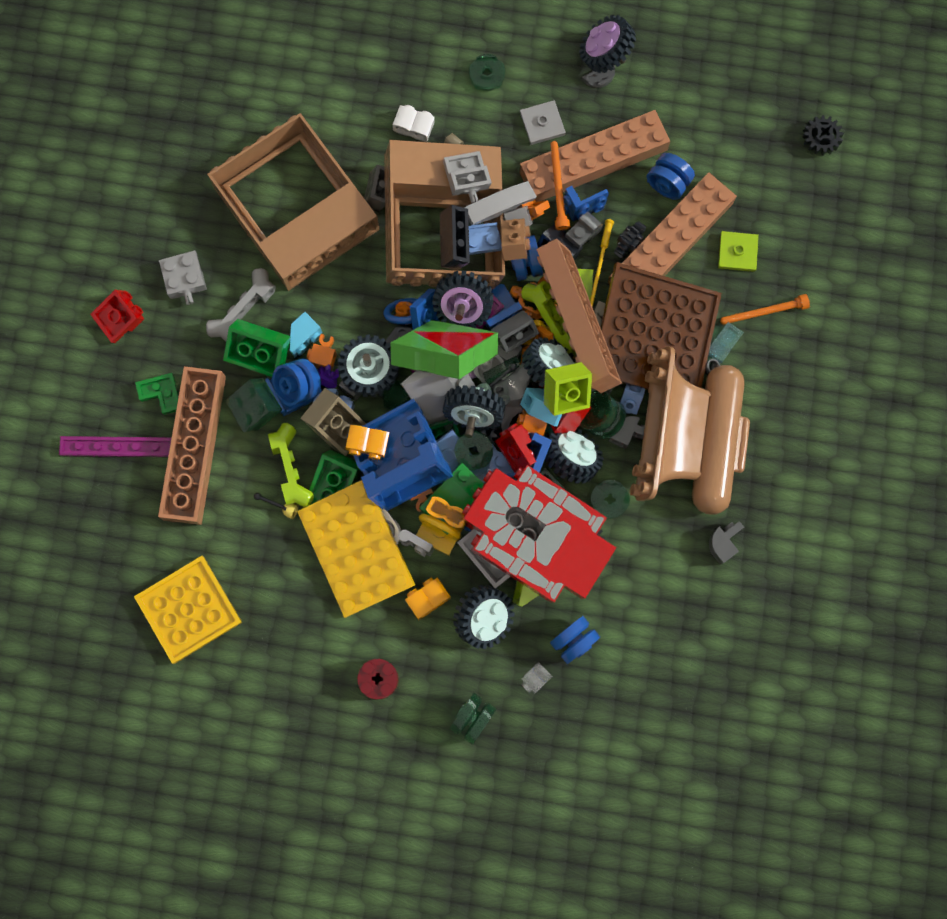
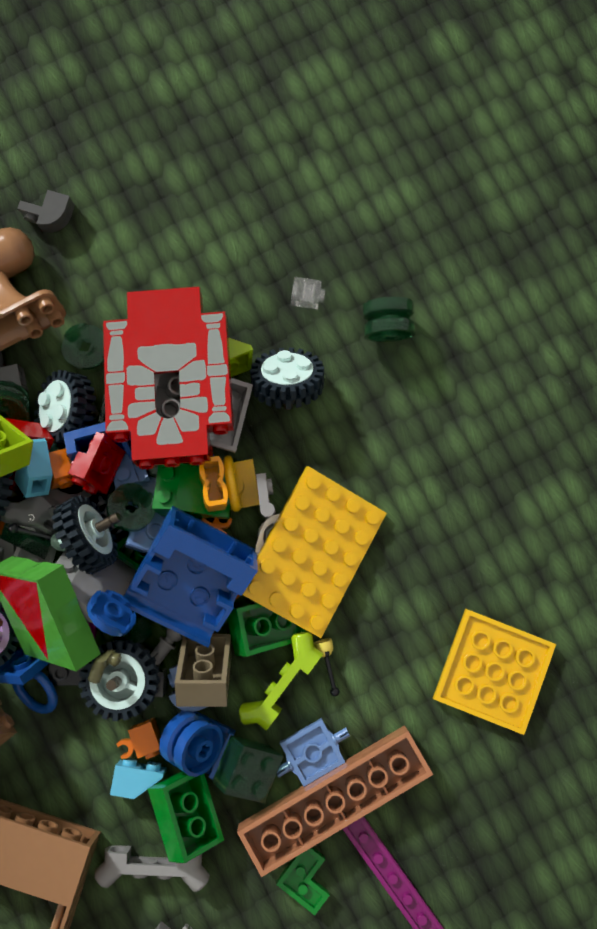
camera: 130 degrees left, 5 degrees up
dark purple tile [317,364,339,389] -> none
light orange brick [346,425,389,460] -> none
dark red brick [358,659,399,700] -> none
orange wheel [395,301,412,325] -> none
light orange brick [405,577,451,621] -> none
blue wheel [550,616,601,664] -> none
none -> blue tile [86,590,136,636]
none -> olive arm [88,649,122,684]
none -> light grey pin [150,628,183,666]
none -> medium blue plate [274,718,350,787]

